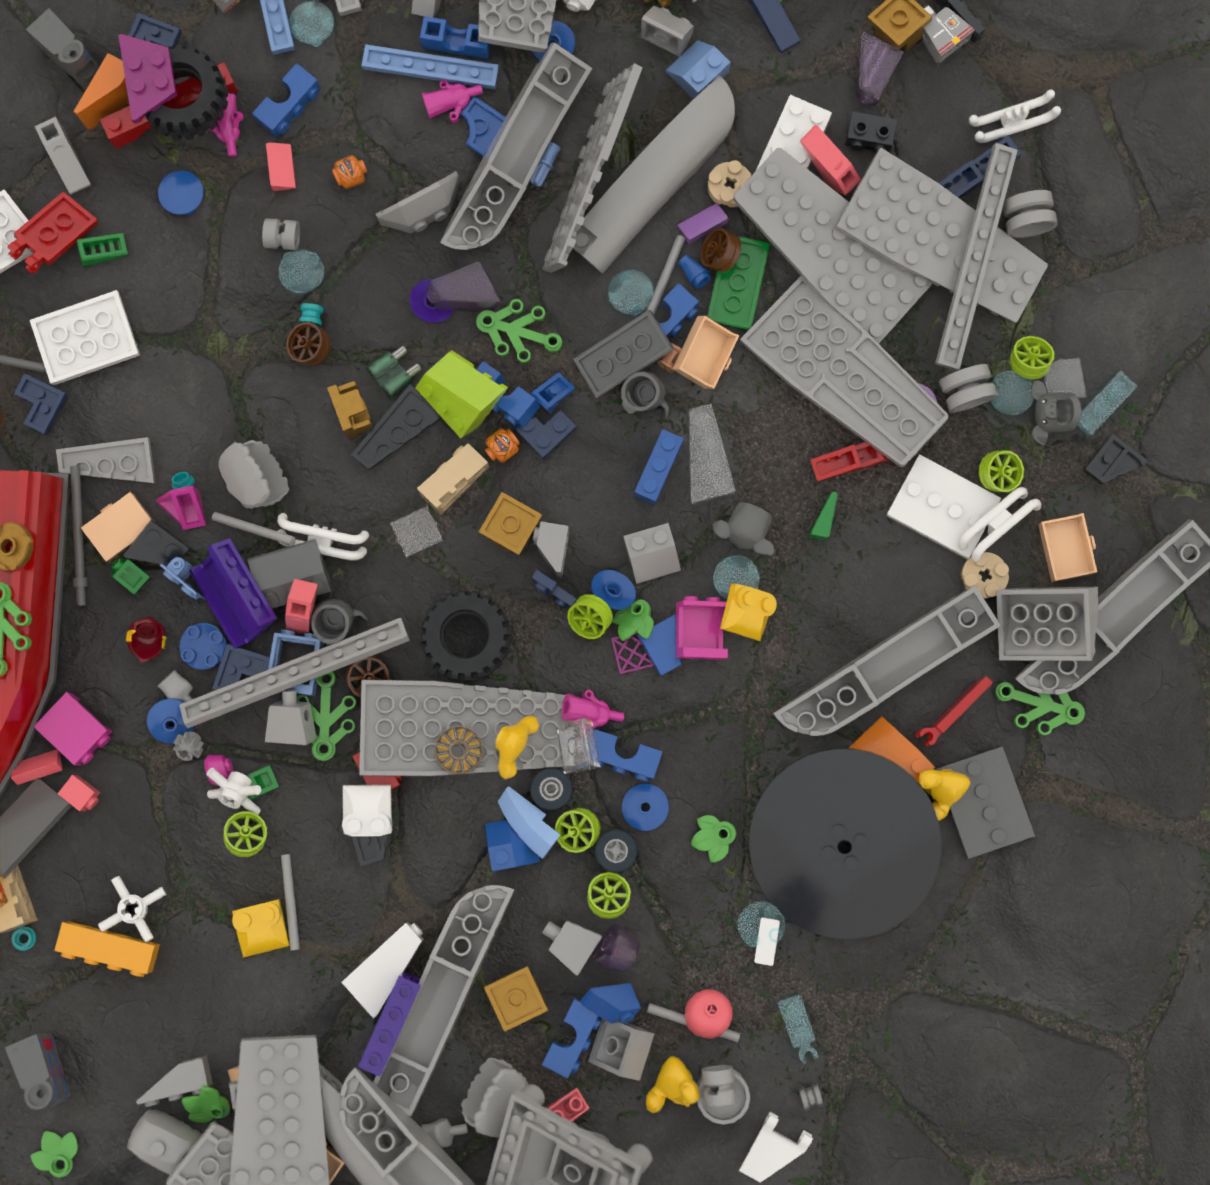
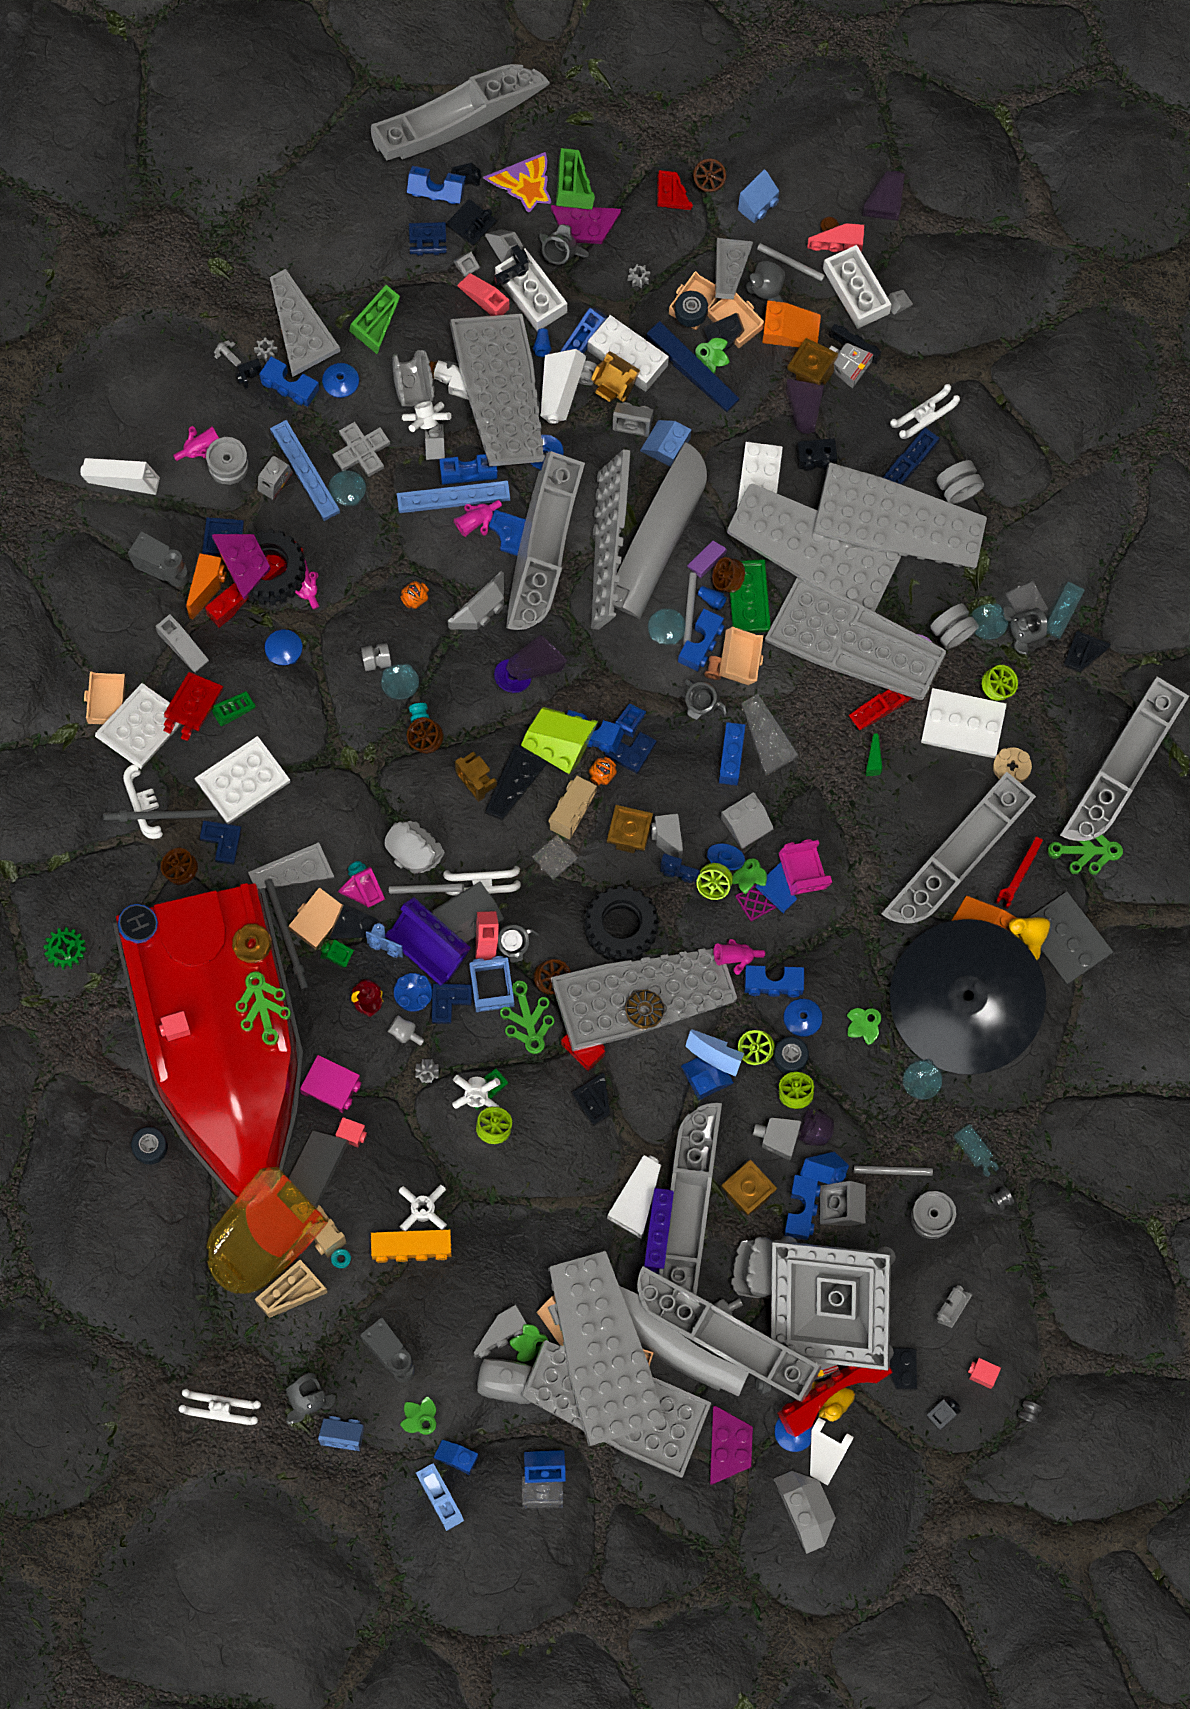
camera: 20 degrees left, 10 degrees down
coral slope [11,749,63,785] -> none
blue dish [147,698,194,744] -> none
light grey plate [179,618,410,728] -> none
dark pink cone [204,754,233,786] -> none
yellow slope [232,899,290,958] -> none
blue arch [252,63,321,138] -> none
light grey torso [265,689,316,745] -> none
coral slope [266,143,296,191] -> none
light grey bar [281,854,300,950] -> none
white slope [342,785,392,836] -> none
clear green piece [366,346,421,398] -> none
bright green plant [476,299,562,364] -> none
yellow head [495,715,539,779] -> none
medium blue axle [530,142,561,187] -> none
black wheel [530,768,573,810] -> none
clear slope [556,718,600,774] -> none
dark grey tile [573,310,674,398] -> none
yellow head [645,1056,700,1113] -> none
coral cylinder [684,989,732,1039] -> none
light grey wheel [701,1065,737,1106] -> none
tan plate [707,160,751,208] -> none
dark grey piece [712,502,774,556] -> none
clear light blue dish [713,555,760,599] -> none
yellow slope [720,584,777,641] -> none
white flag [739,1111,813,1183] -> none
white sticker [754,918,780,966] -> none
coral slope [800,125,861,196] -> none
light grey plate [935,143,1018,371] -> none
white piece [958,487,1041,562] -> none
light grey slope [996,587,1099,661] -> none
lime wheel [1009,336,1054,379] -> none
light nougat container [1038,513,1097,583] -> none

